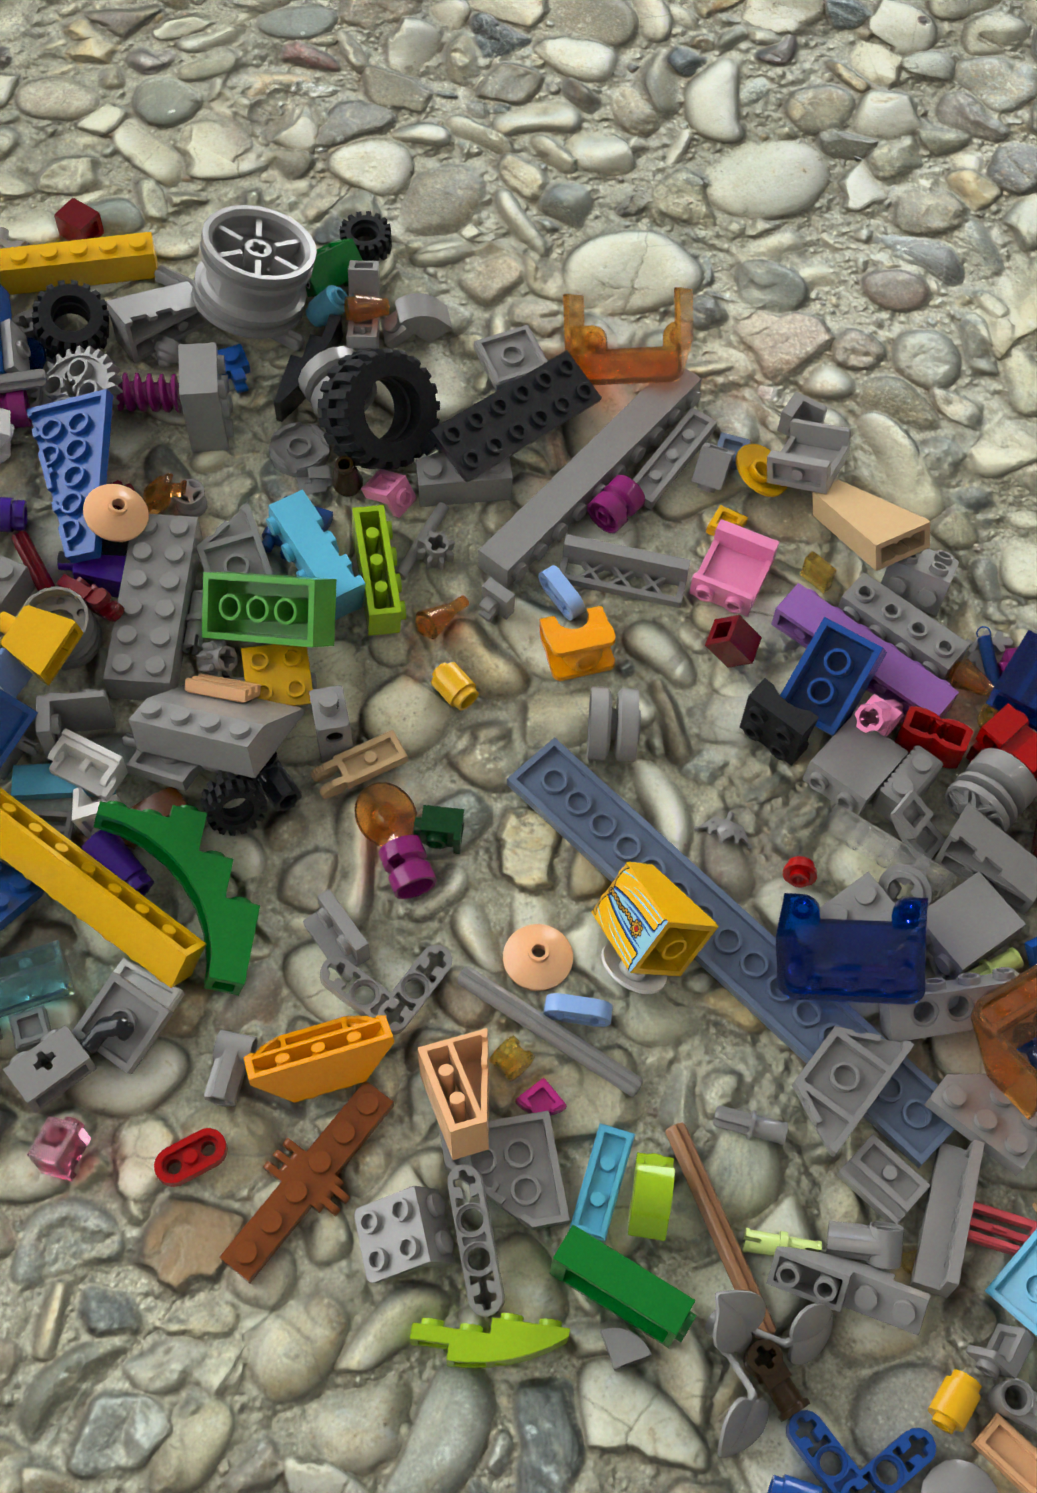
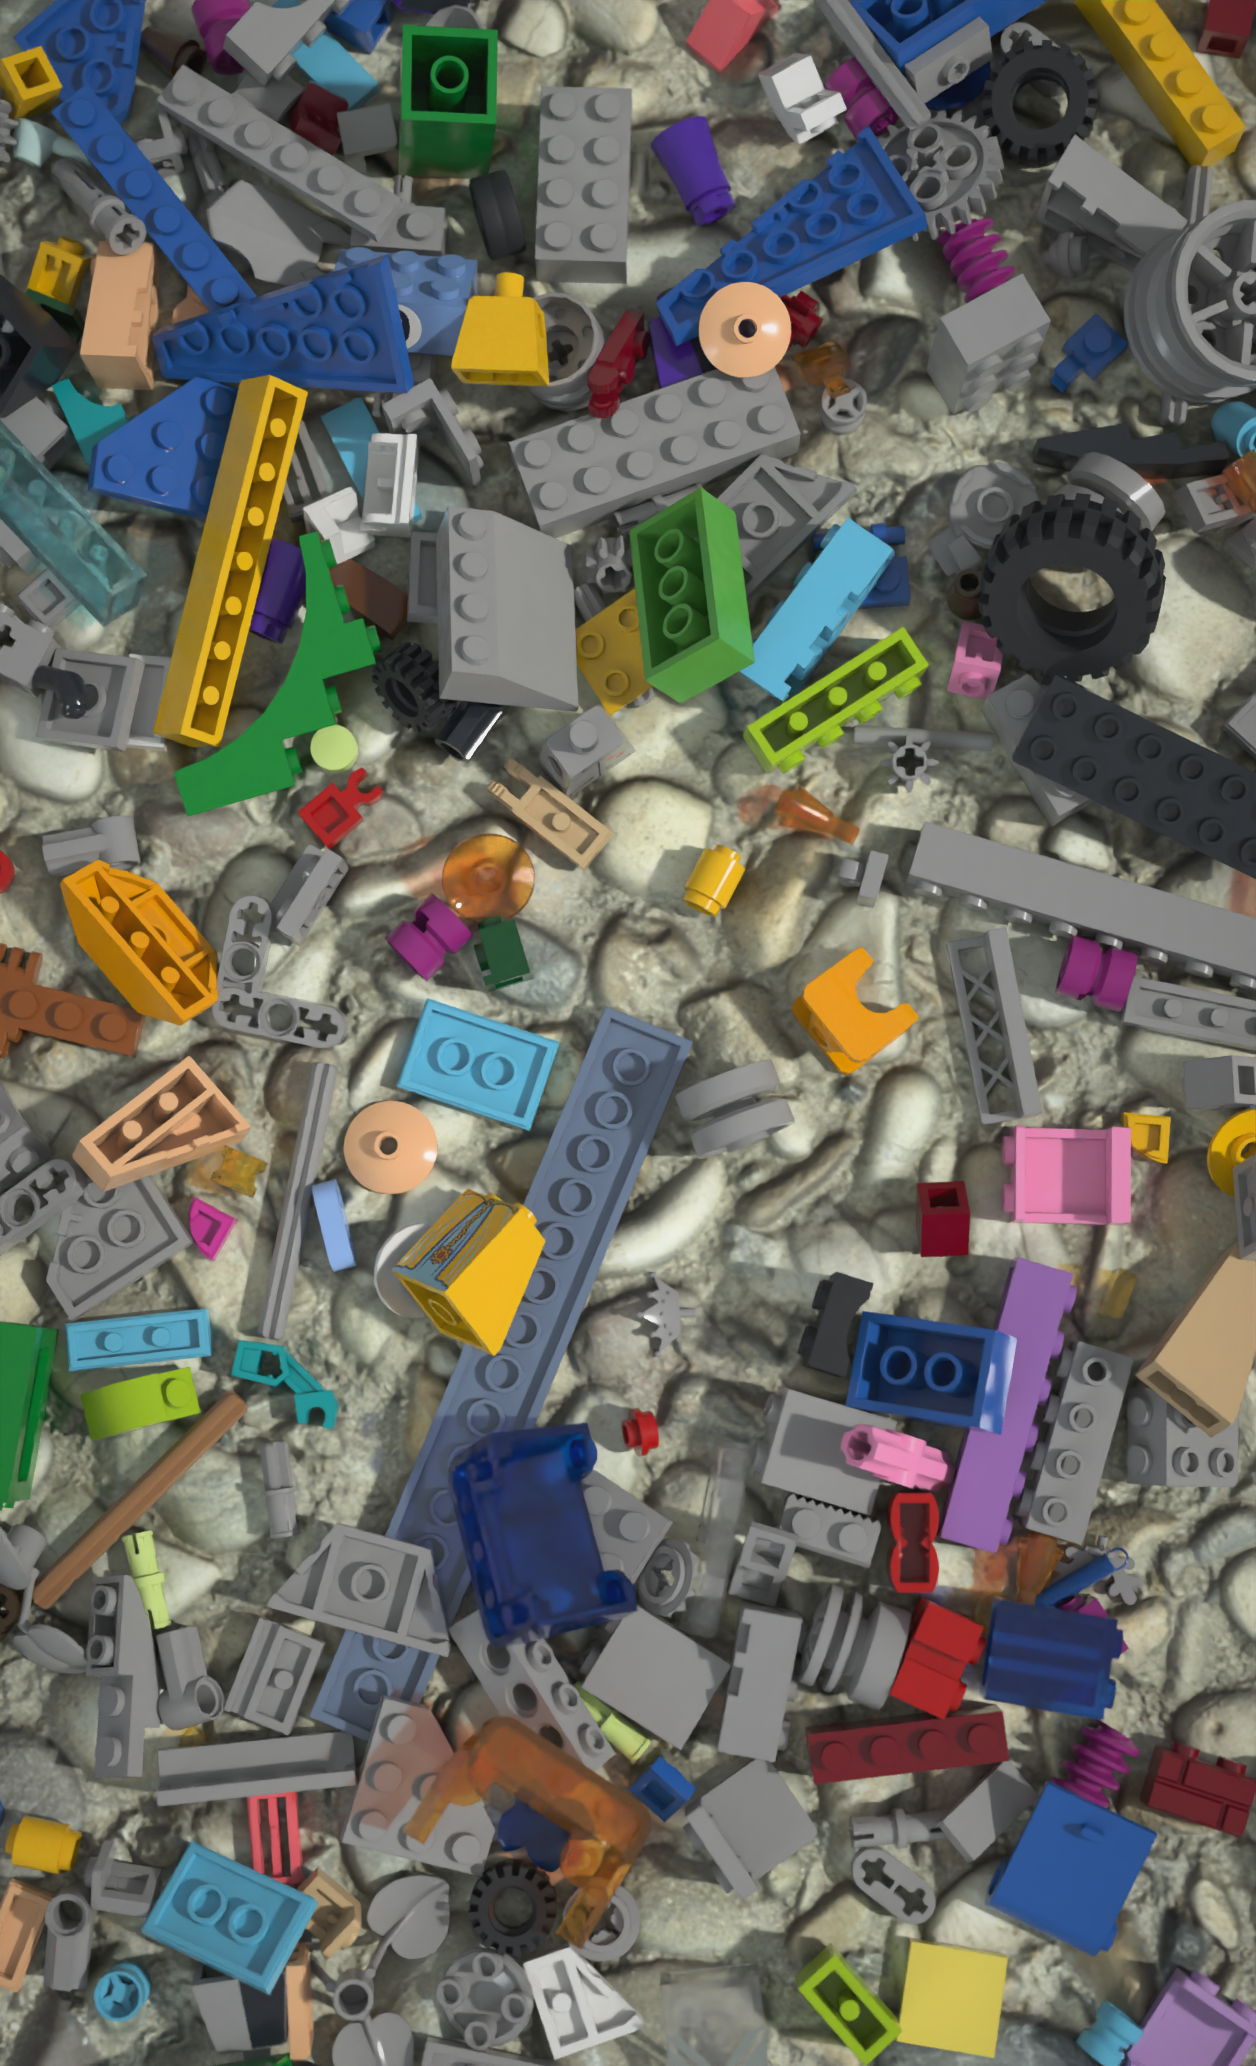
camera: 75 degrees right, 20 degrees up
dark red axle [11,531,55,592] -> none
light nougat tile [185,673,261,703] -> none
light blue beam [538,565,586,621] -> none
none -> teal piece [231,1340,340,1429]
none -> red plate [297,768,384,850]
none -> yellowish green tile [310,725,358,773]
none -> medium azure tile [396,998,560,1132]

